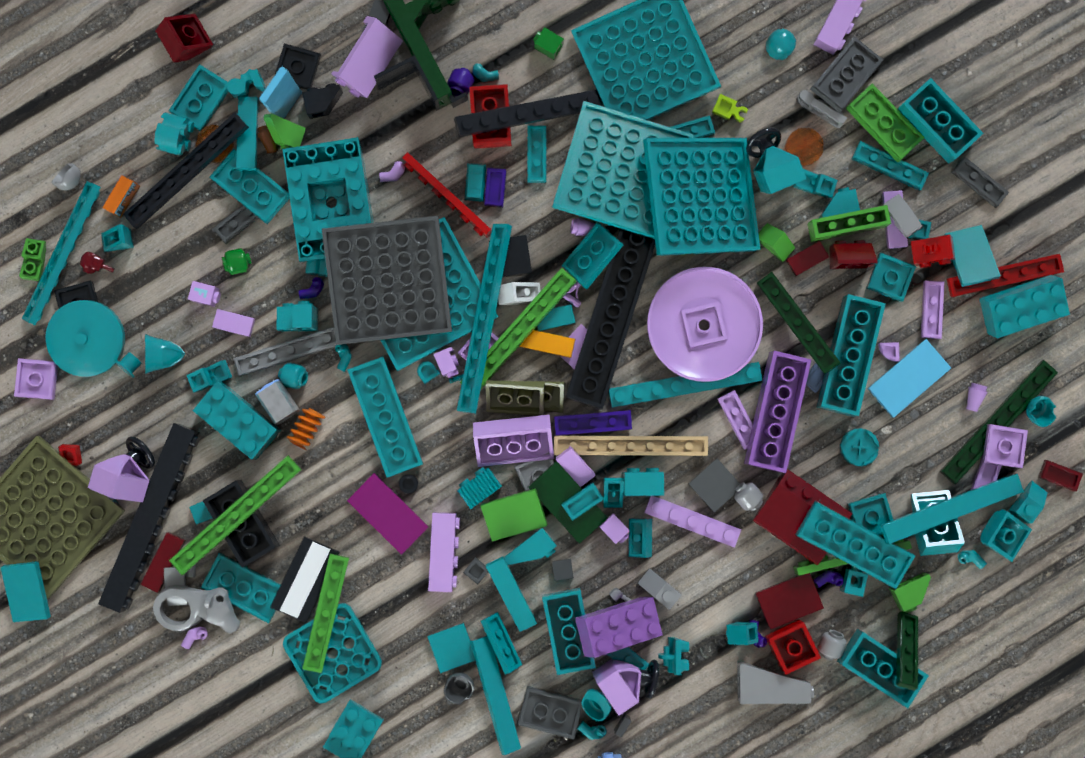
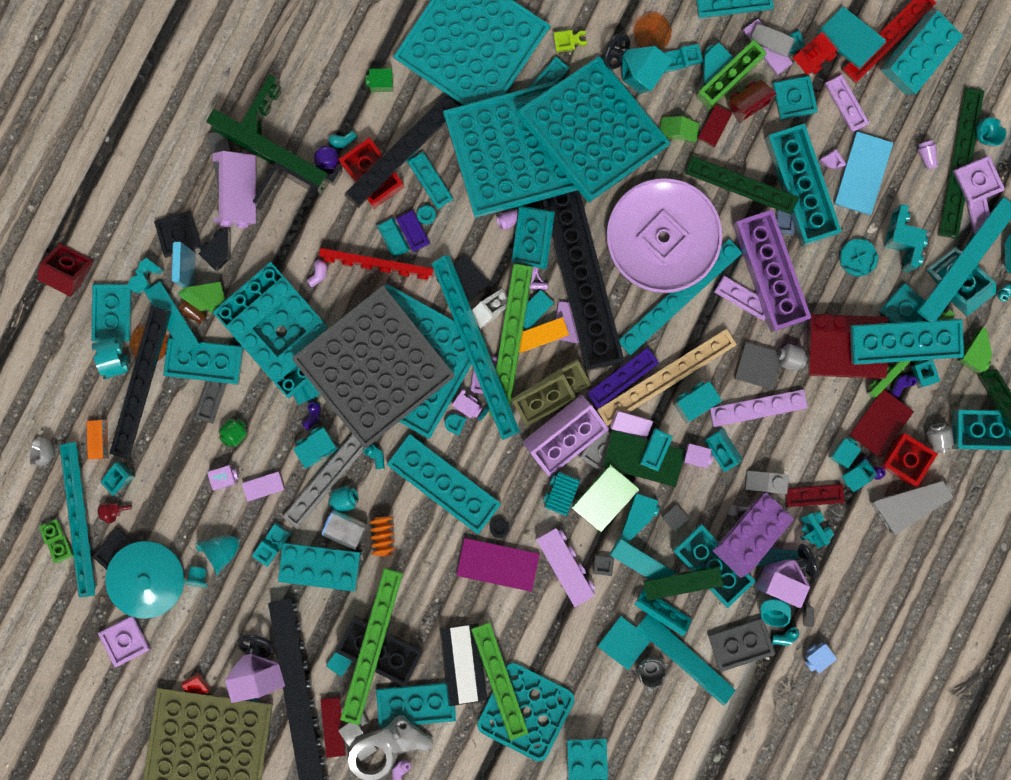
camera: 30 degrees left, 0 degrees up
teal slope [603,478,624,508] -> none
none -> teal tile [417,205,436,225]
none -> dark green tile [643,566,724,601]
none -> dark red tile [785,484,845,507]
none -> teal brick [829,438,861,469]
none -> teal bracket [884,204,928,273]

